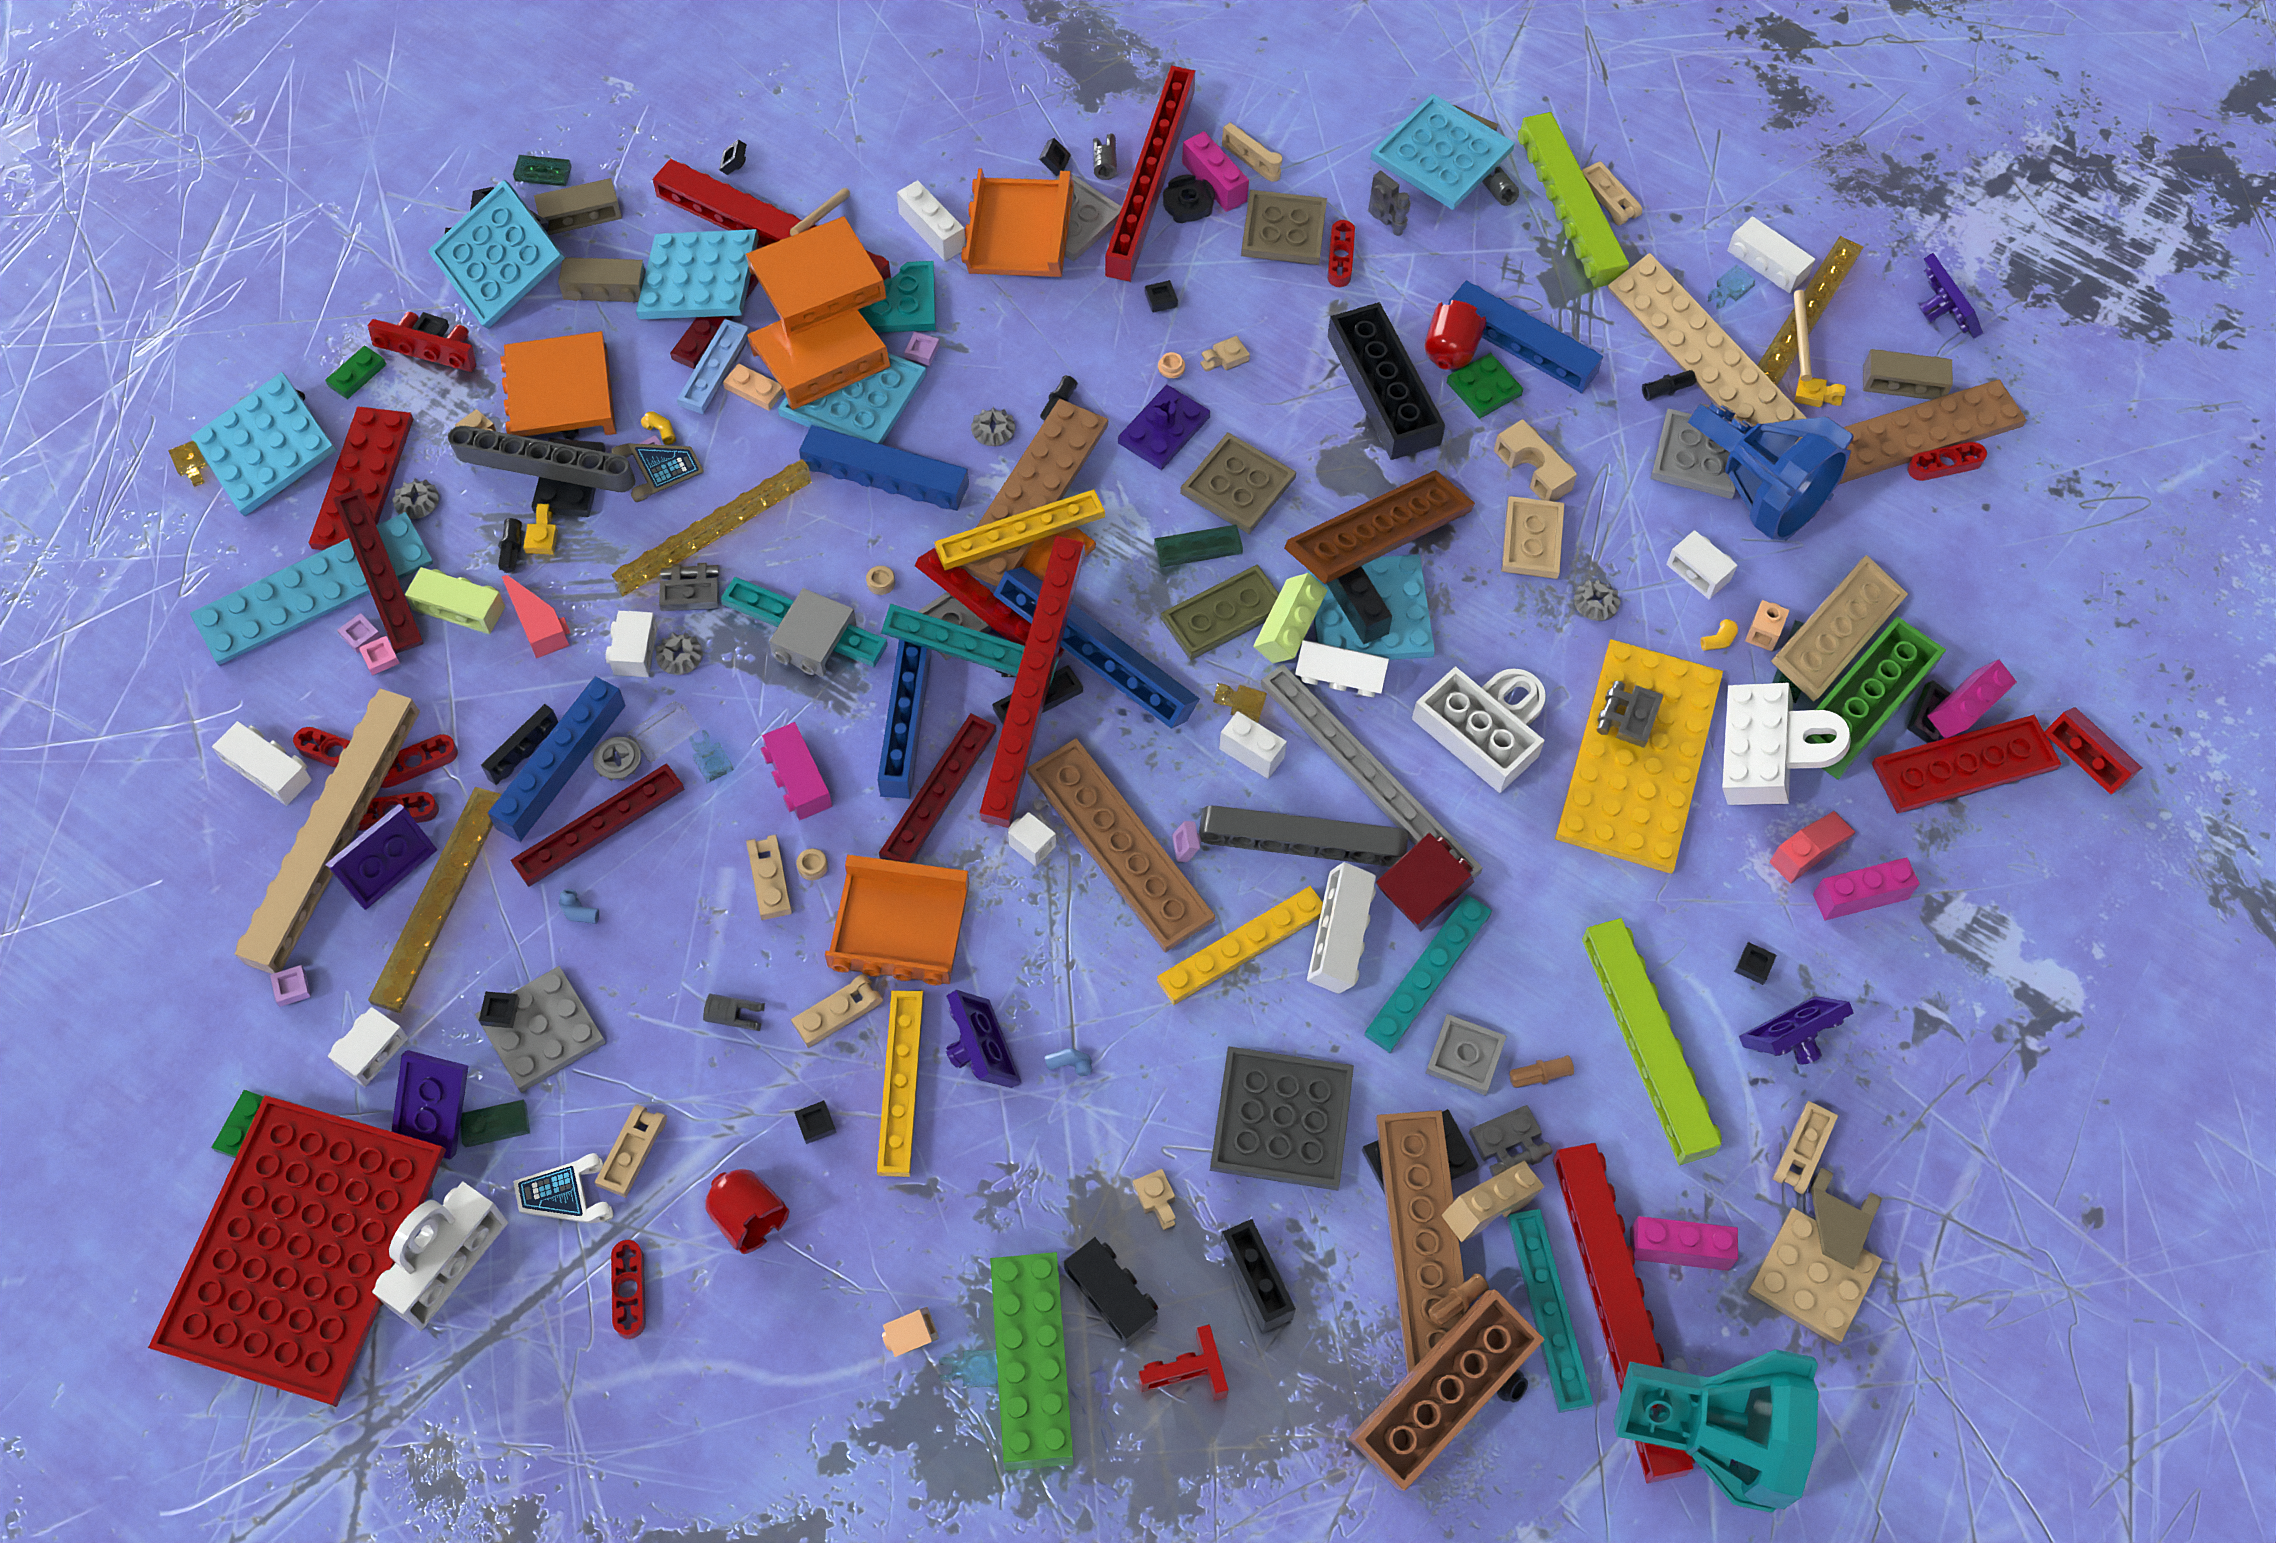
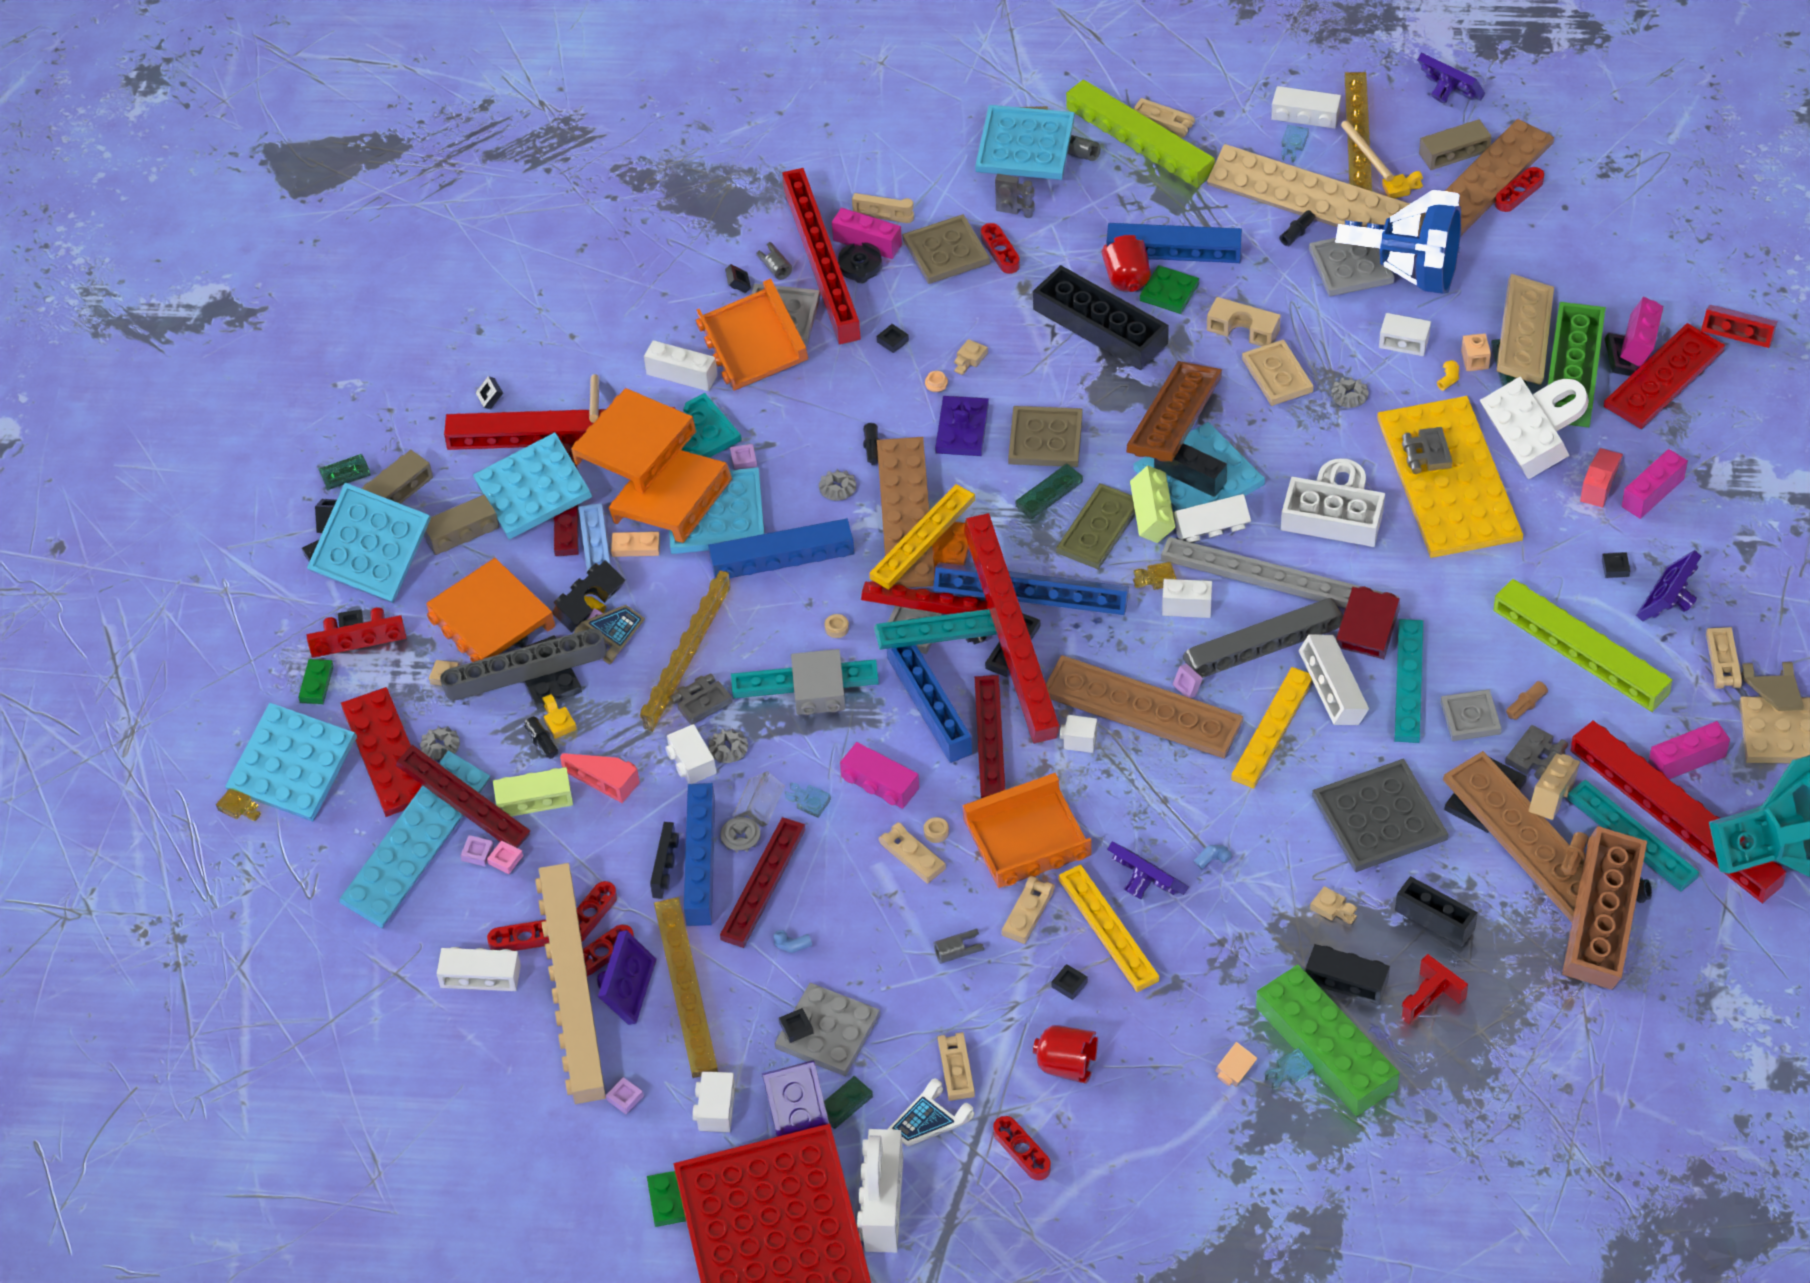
camera: 25 degrees left, 10 degrees down
none -> black arch [552,560,625,633]

